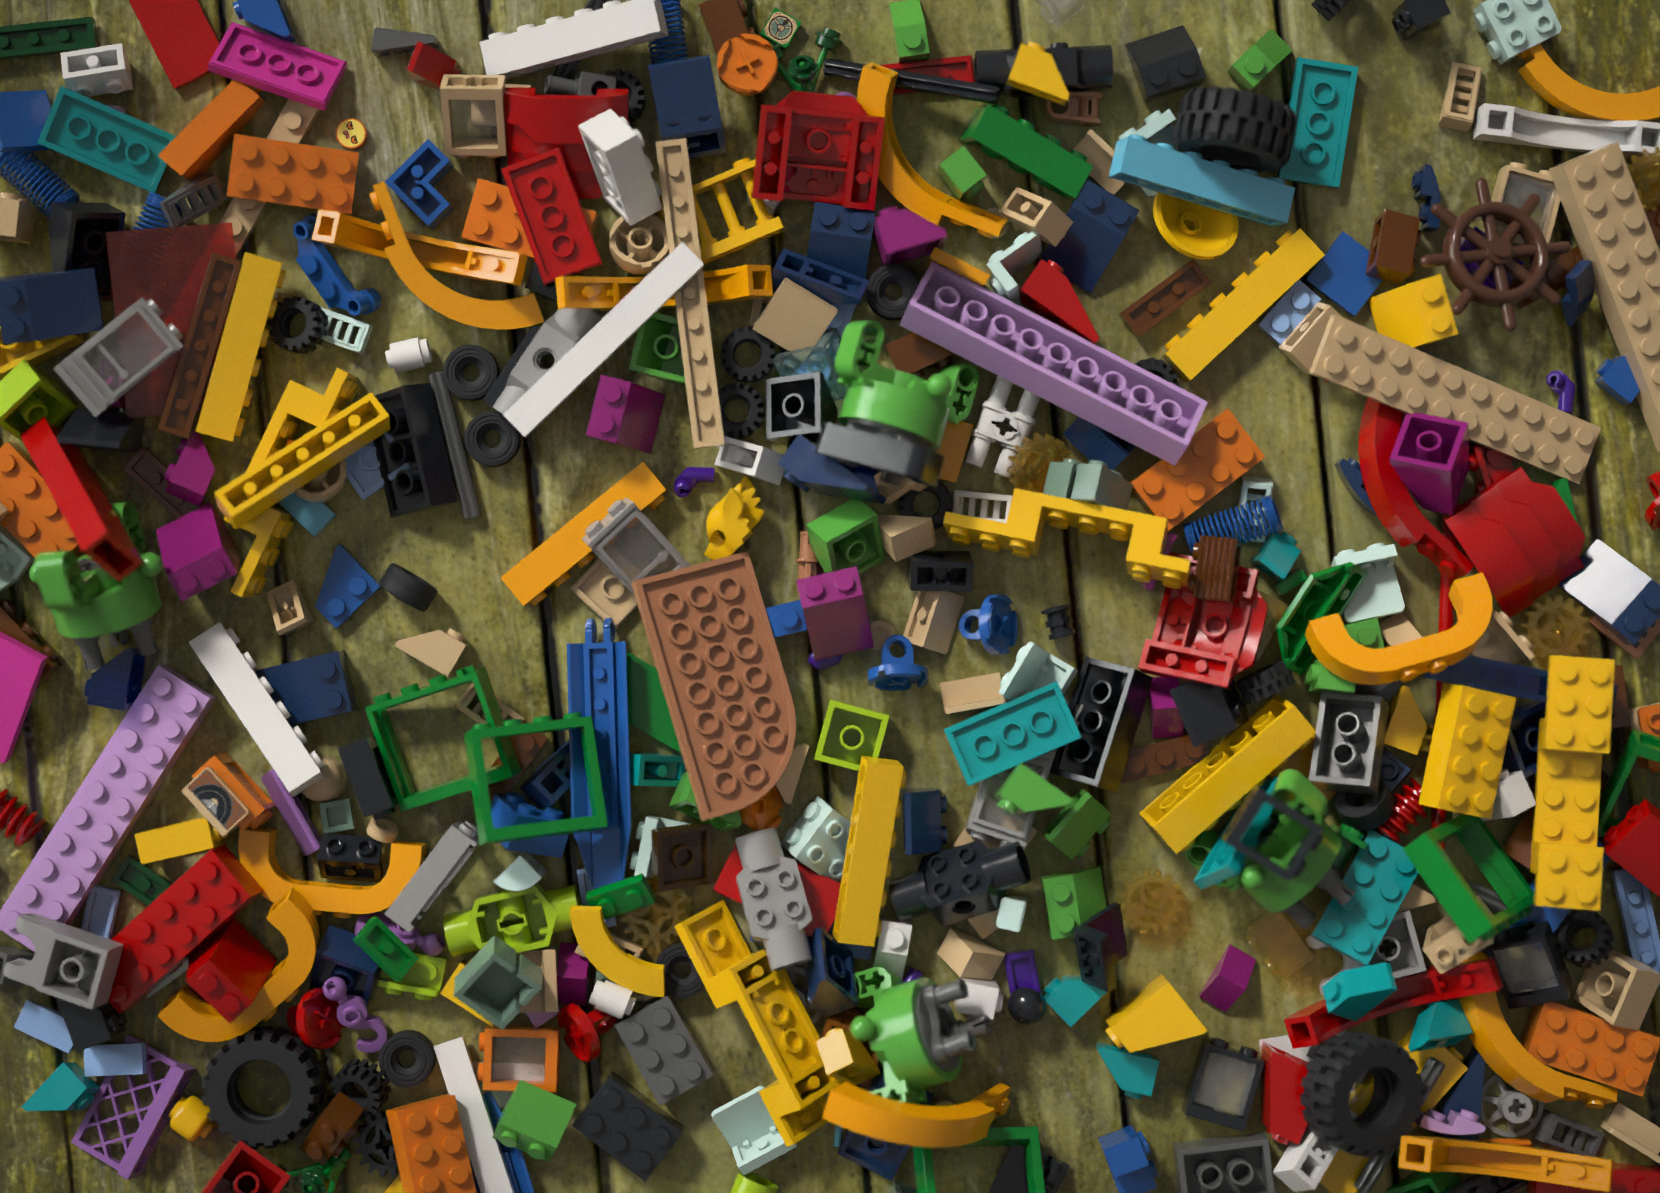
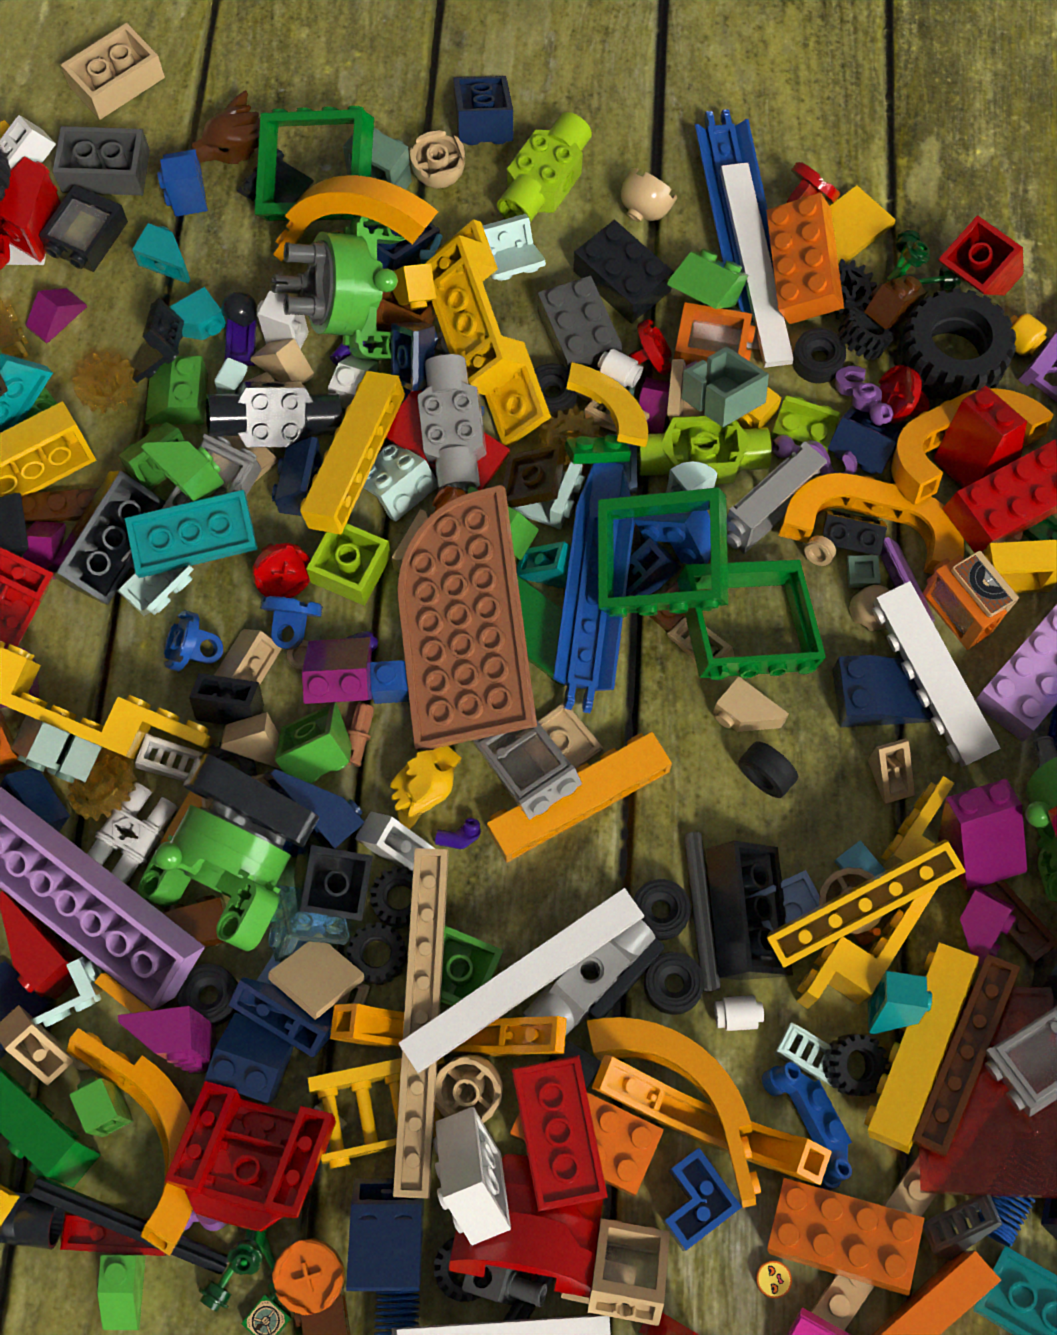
camera: 170 degrees left, 20 degrees down
blue wing [315,544,381,629] -> none
black window [337,735,398,820] -> none
green plate [353,916,419,982] -> none
magenta slope [586,375,665,454] -> none
tan panel [939,672,1006,714] -> none
black bush [1041,604,1076,640] -> none
yellow slope [1105,974,1207,1053] -> none
none -> red tile [252,543,311,598]
none -> teal slope [868,971,932,1034]

